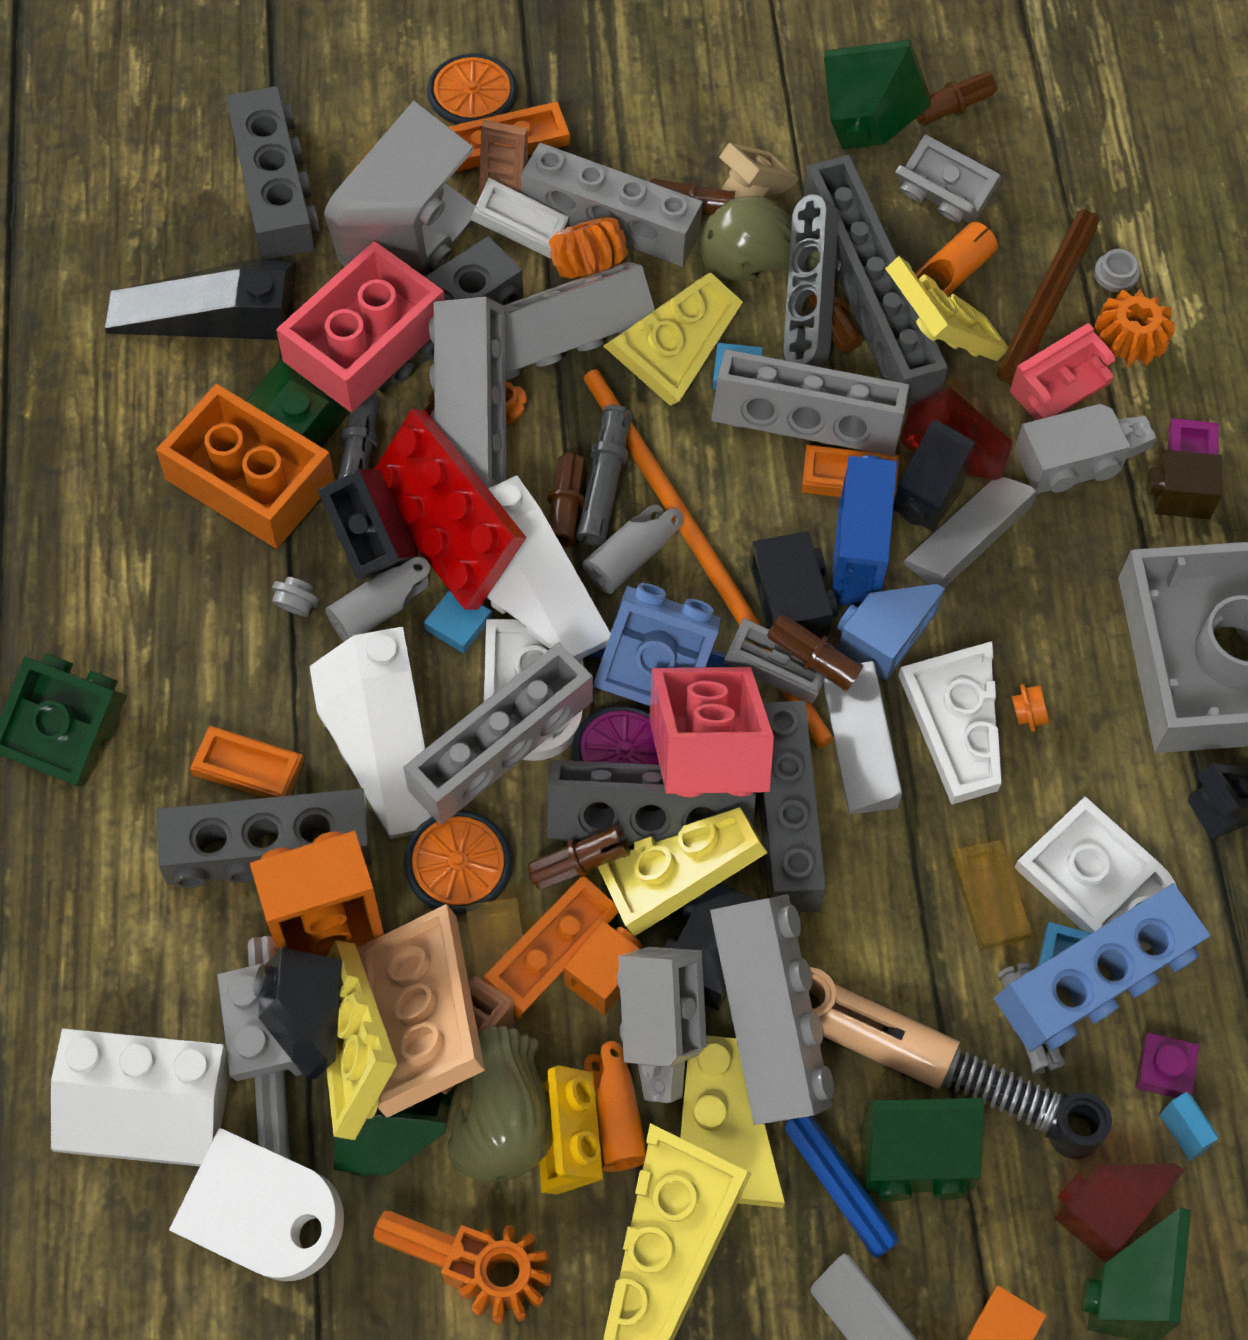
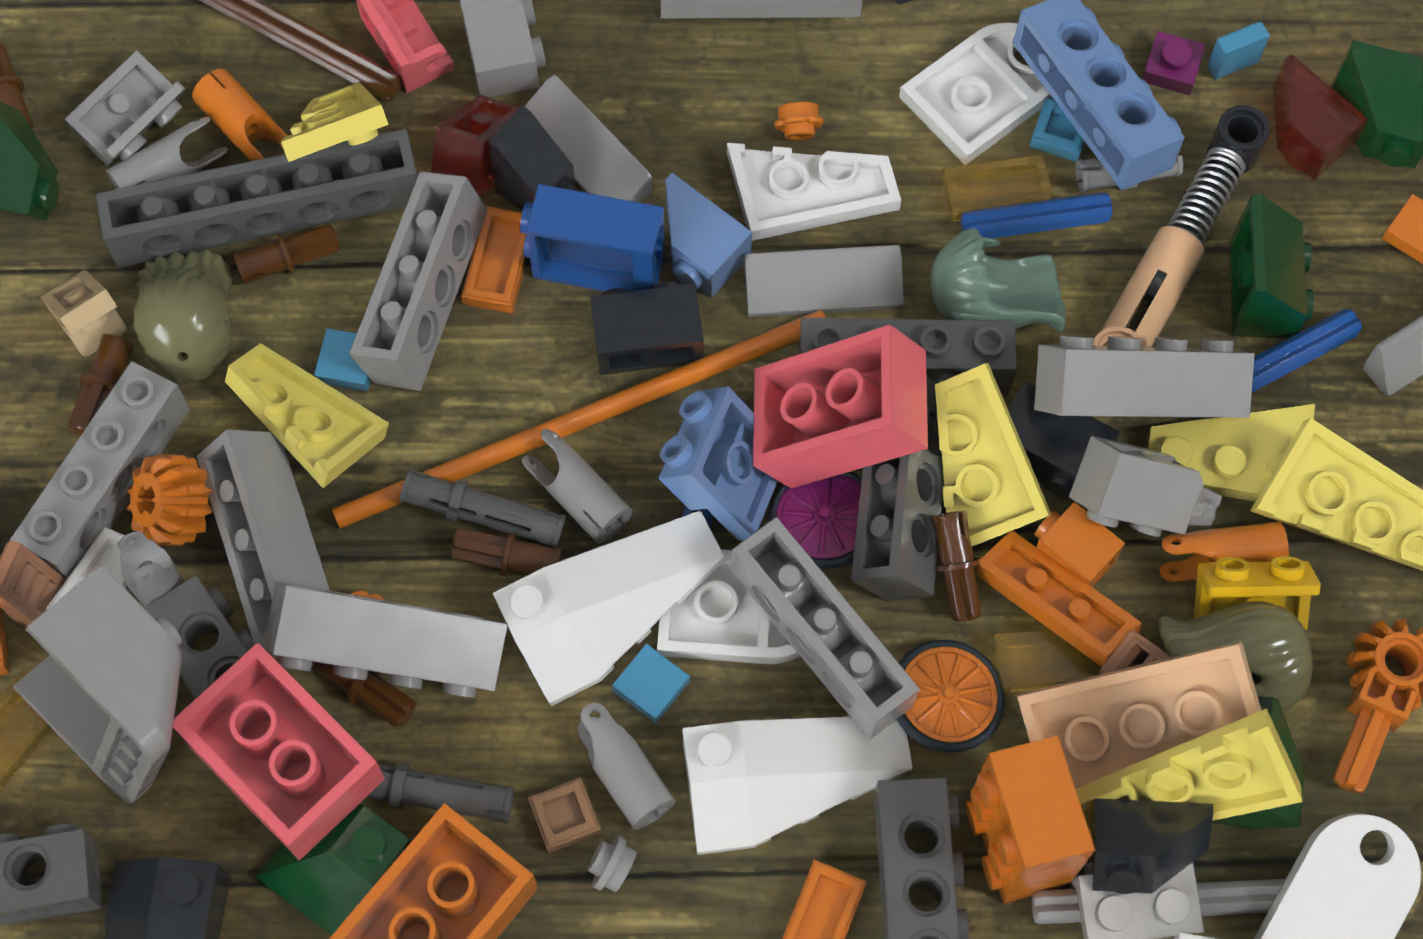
camera: 85 degrees left, 5 degrees up
black brick [317,469,419,579] -> none
red plate [375,409,527,610] -> none
light grey tile [723,618,825,704] -> none
reddish brown axle [767,614,863,692] -> none
dark grey beam [783,194,839,367] -> none
none -> light grey piece [106,116,228,189]
none -> light grey piece [117,531,185,608]
none -> medium nougat tile [528,777,601,854]
none -> sand green piece [930,228,1066,332]
none -> blue axle [960,192,1112,239]

